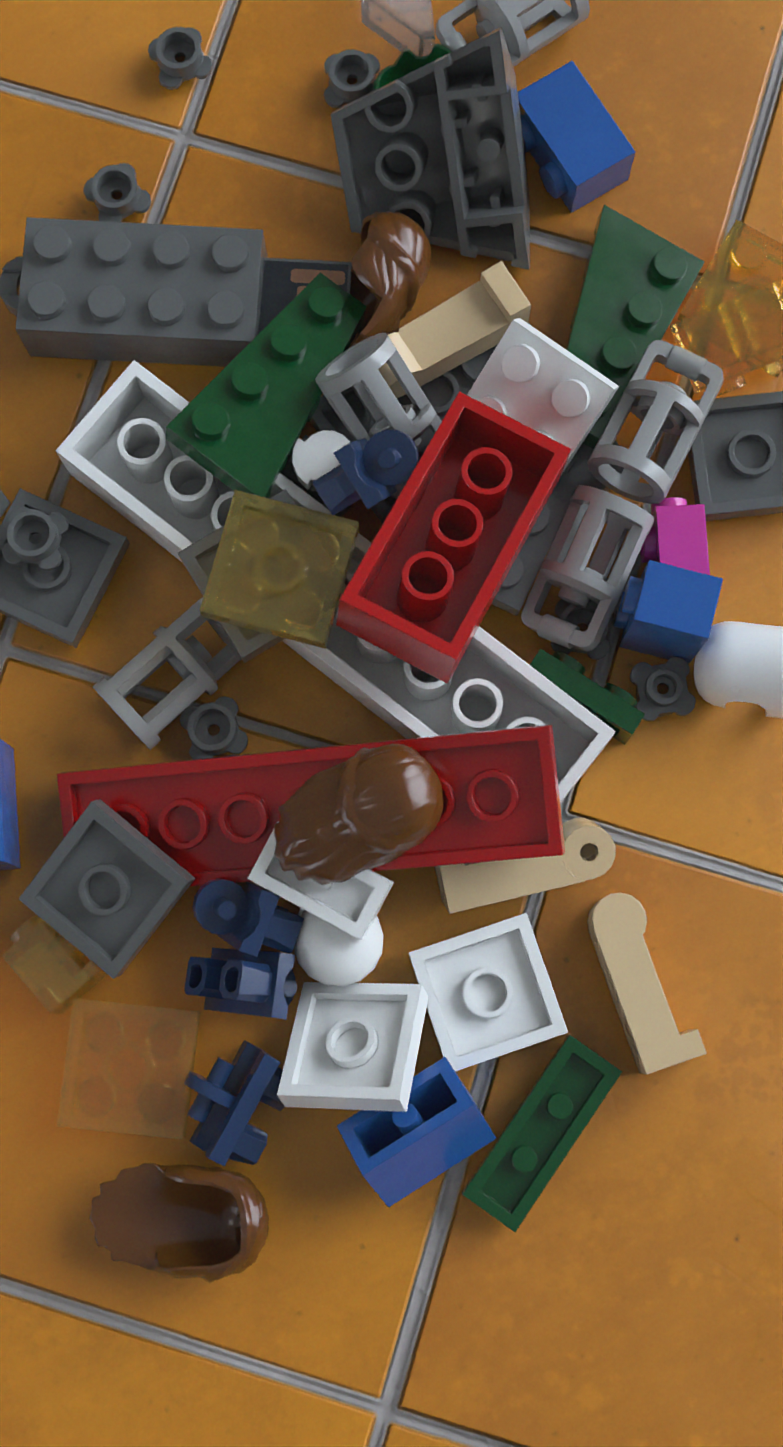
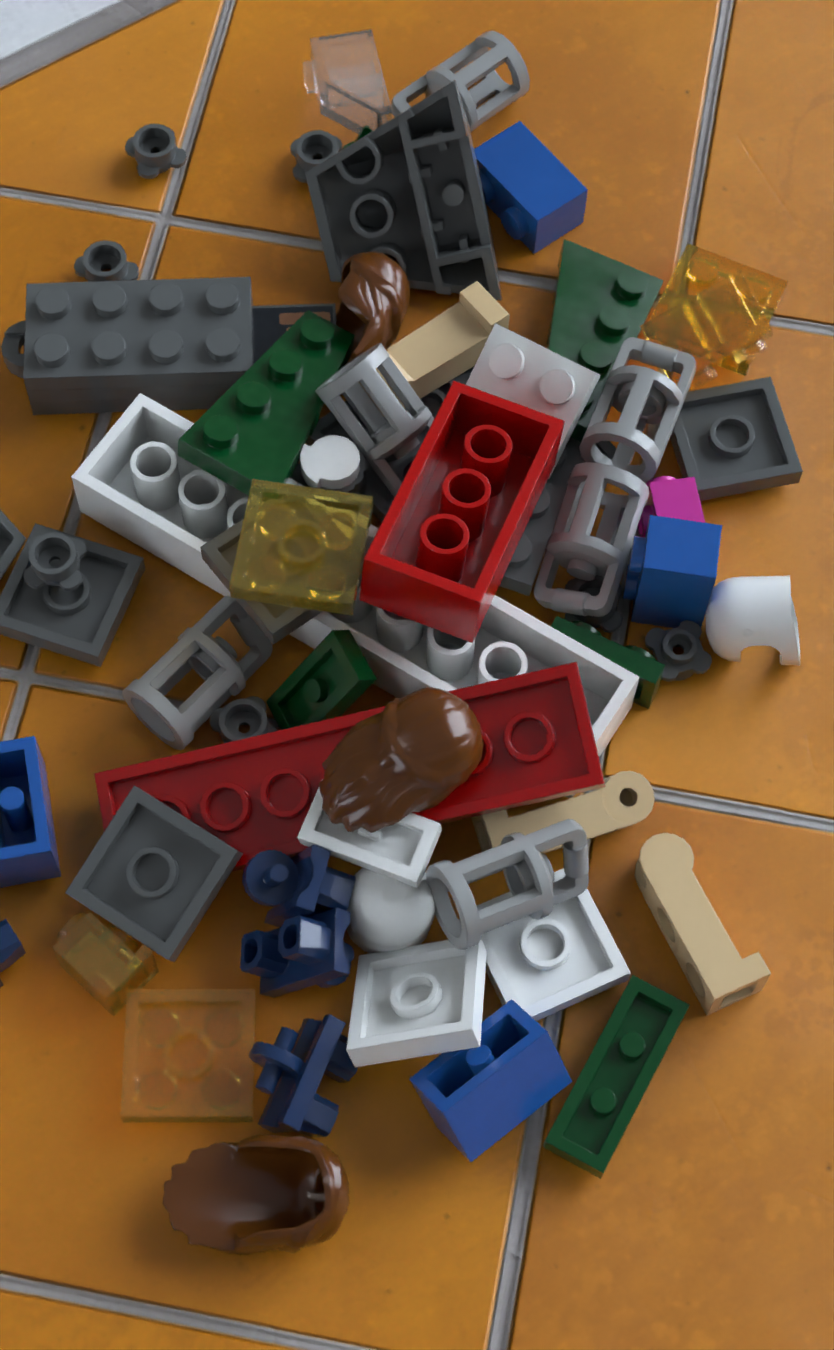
camera: 10 degrees left, 15 degrees down
dark blue hips [313,429,419,515] -> none
none -> dark green plate [266,630,376,730]
none -> light grey piece [426,819,589,950]

